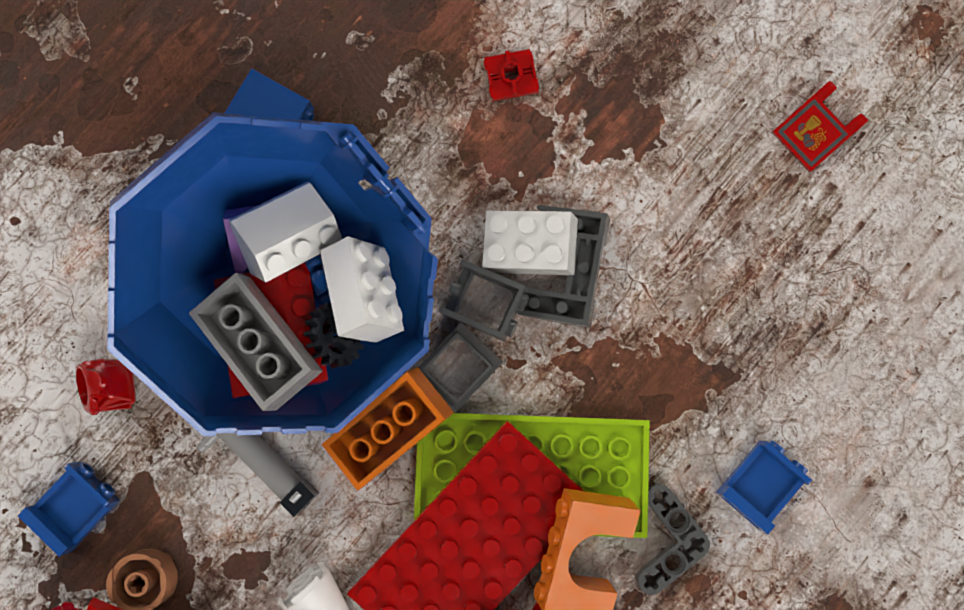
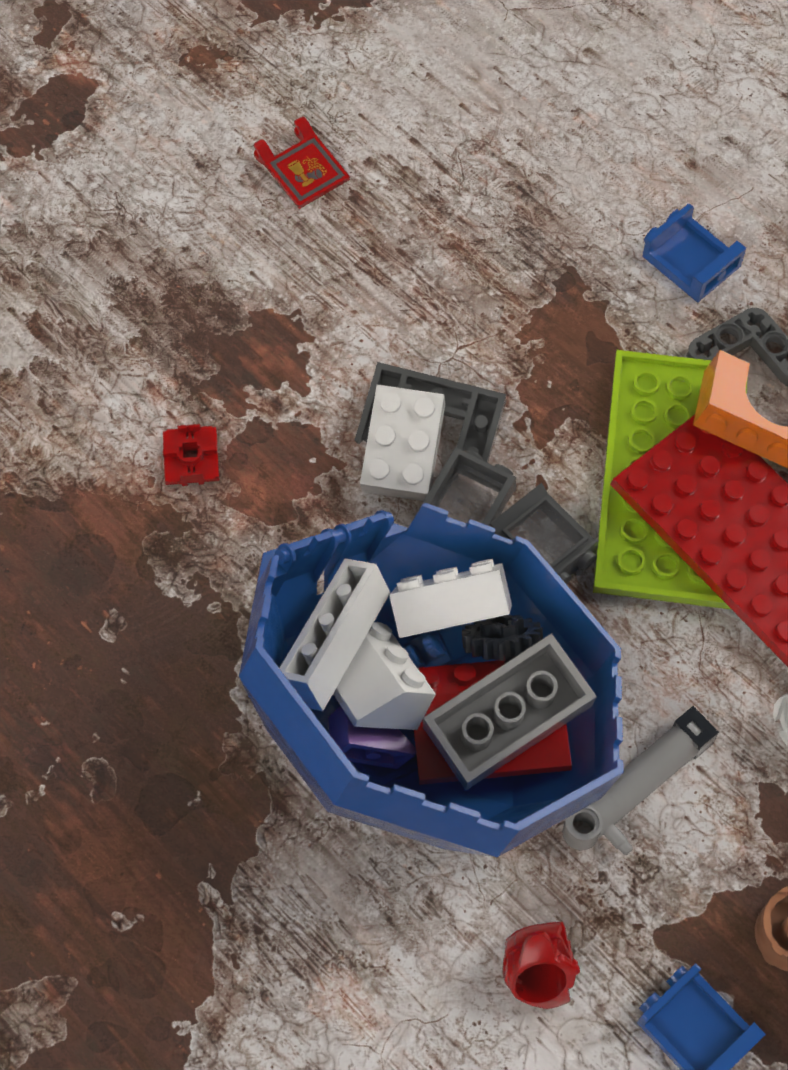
camera: 85 degrees left, 20 degrees down
blue panel [225,68,314,121] -> none
orange brick [321,367,454,491] -> none
none -> white brick [279,559,390,711]

